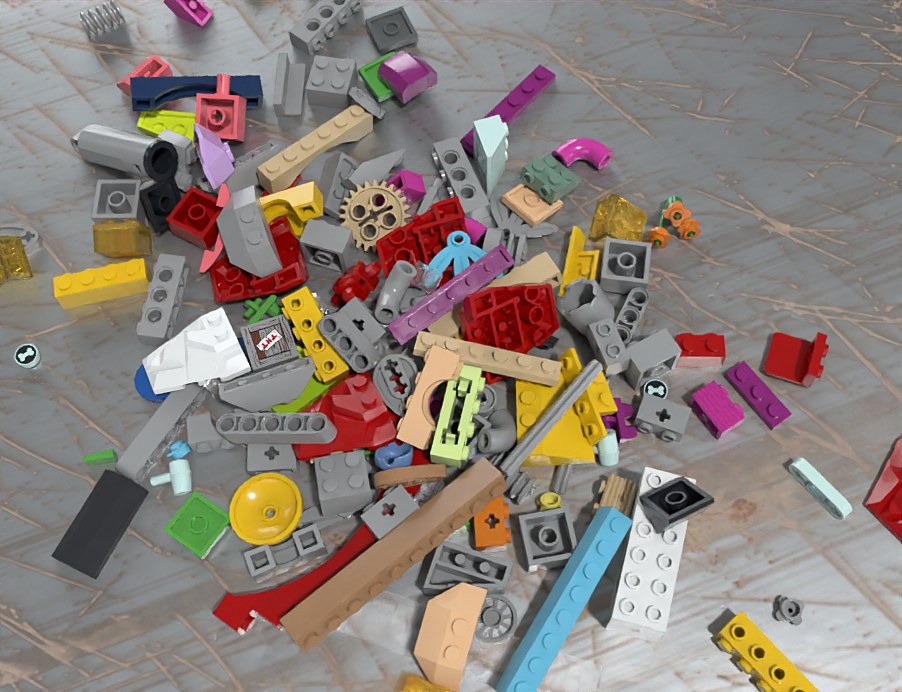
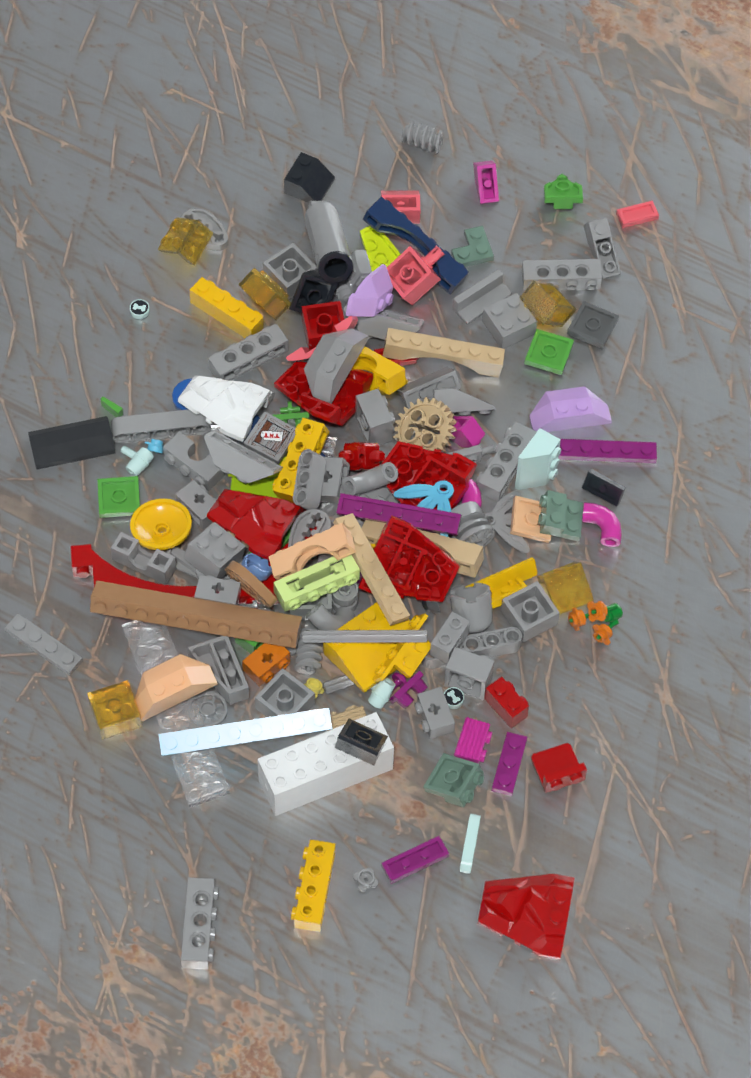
camera: 45 degrees right, 5 degrees down
light grey beam [216,413,337,444] -> none
light grey tile [348,86,386,119] -> none
magenta slope [378,50,438,104] -> none
clear slope [411,261,443,294] -> none
none -> black slope [284,152,335,203]
none -> magenta plate [381,836,449,884]
none -> sand green plate [423,753,484,808]
none -> sand green plate [451,226,494,267]
none -> clear yellow brick [519,280,577,327]
none -> lavender wedge [529,386,612,432]
none -> black plate [582,469,626,506]

